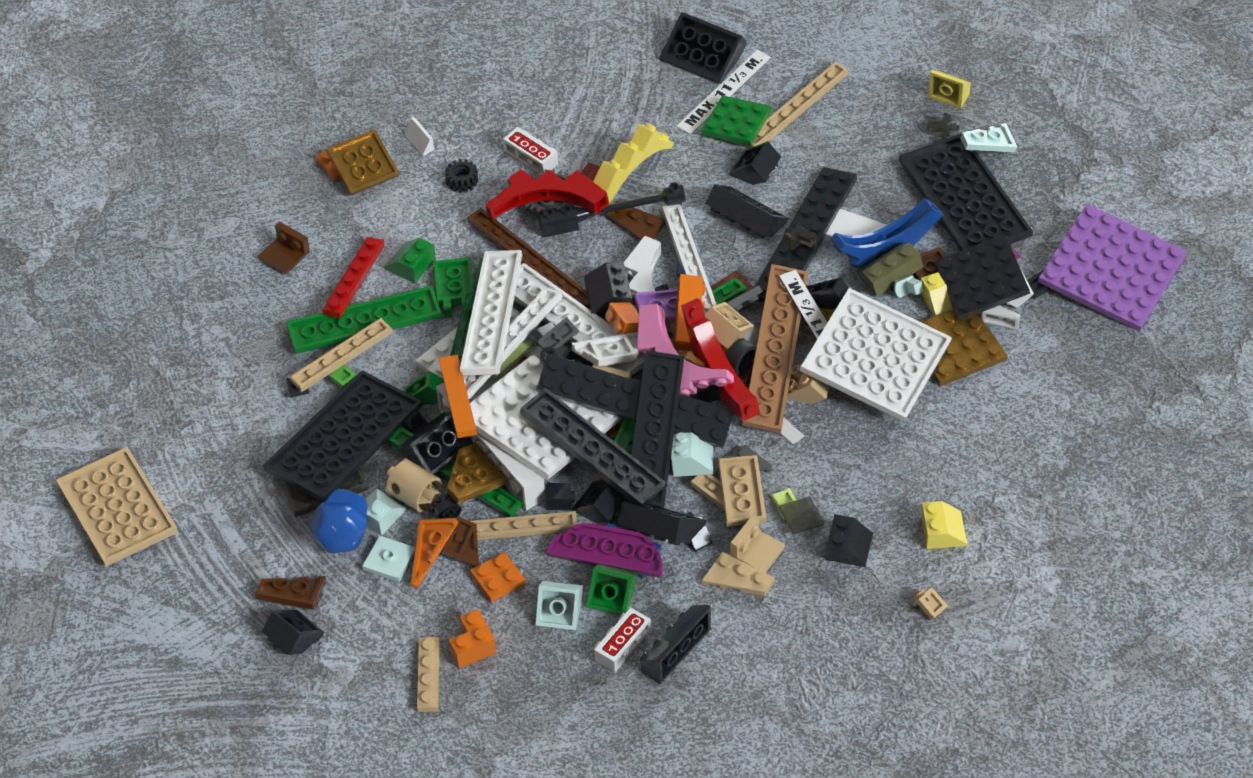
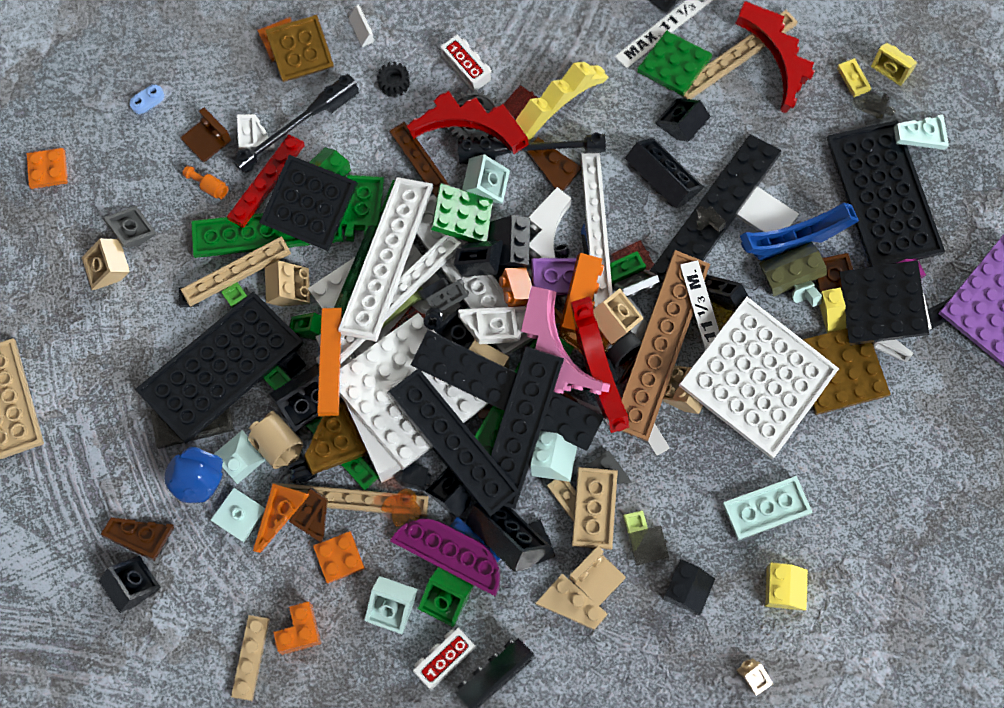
camera: 10 degrees right, 20 degrees up
none -> orange plate [27,148,68,189]
none -> tan slope [82,238,130,290]
none -> dark grey slope [103,206,156,247]
none -> light blue plate [130,85,164,114]
none -> orange piece [182,166,229,199]
none -> black bar [231,73,359,173]
none -> white wing [237,114,274,150]
none -> black plate [259,155,358,251]
none -> tan slope [265,261,310,306]
none -> clear orange plate [381,488,421,527]
none -> plate [431,183,493,242]
none -> black slope [454,240,503,277]
none -> light aqua slope [462,154,510,204]
none -> light aqua plate [723,476,812,541]
none -> red arch [735,1,815,113]
none -> light yellow plate [837,58,871,97]

